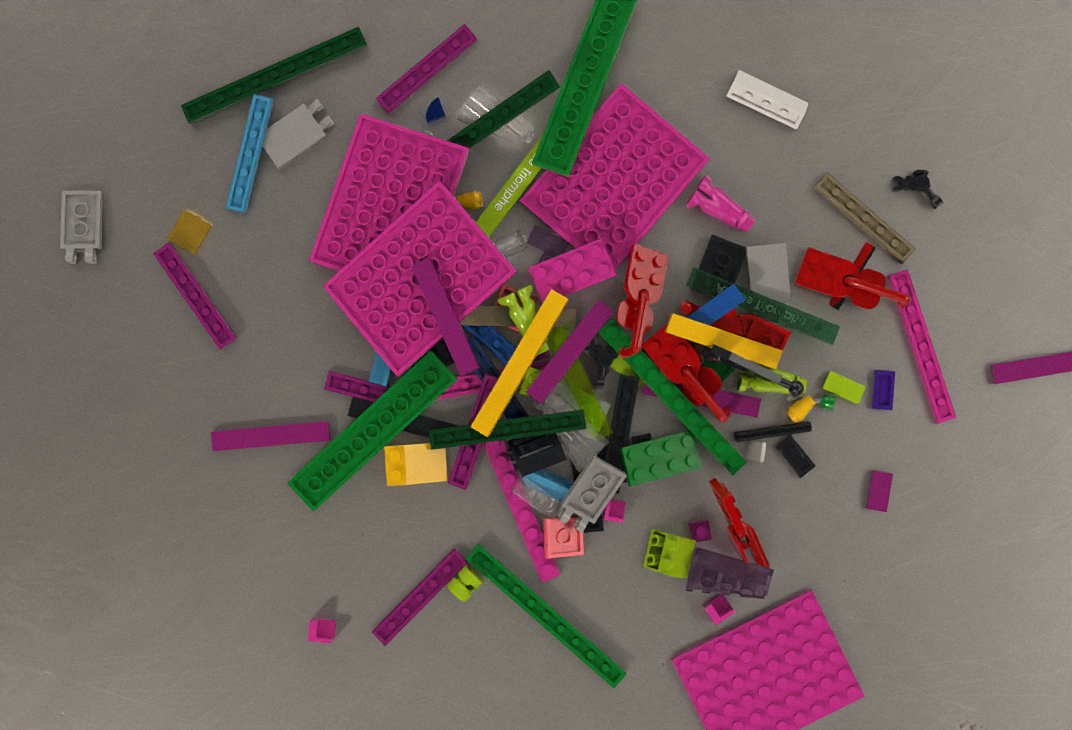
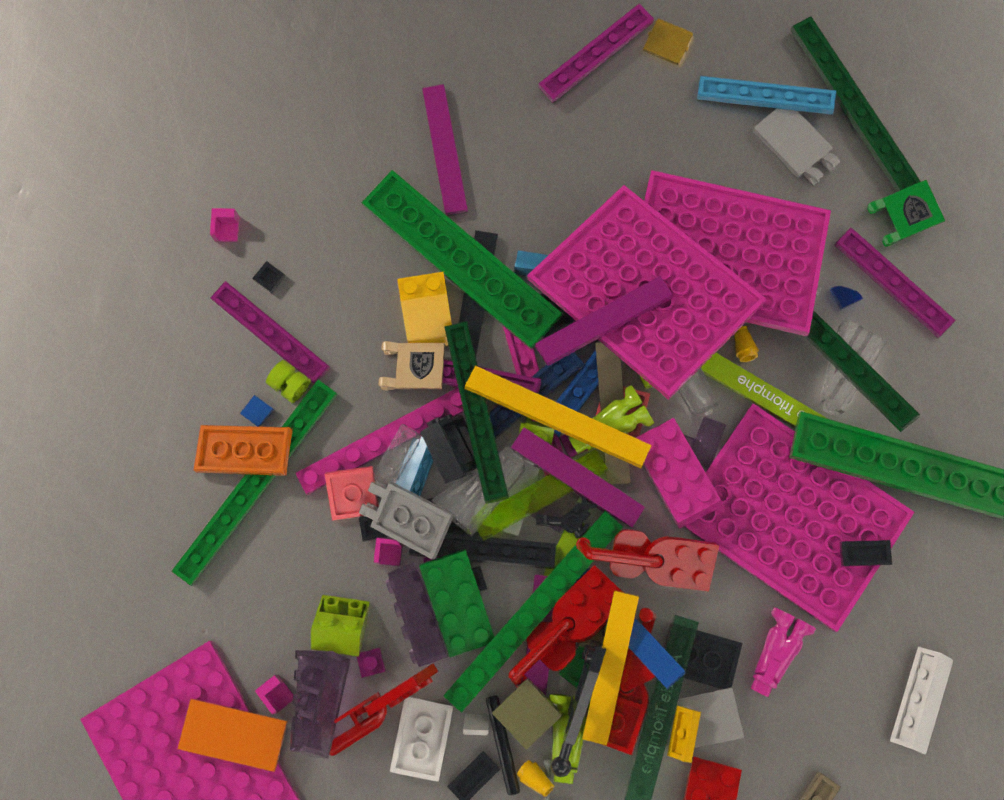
camera: 90 degrees right, 10 degrees down
magenta tile [324,371,390,403] -> none
none -> orange tile [177,699,288,772]
none -> orange tile [193,425,292,476]
none -> blue tile [240,395,274,427]
none -> black tile [252,261,286,294]
none -> tan flag [378,341,445,391]
none -> clear purple wedge [385,562,448,667]
none -> white plate [390,697,454,782]
none -> olive tile [492,678,563,750]
none -> yellow plate [667,705,701,763]
none -> black tile [840,540,892,566]
none -> green flag [867,180,945,247]

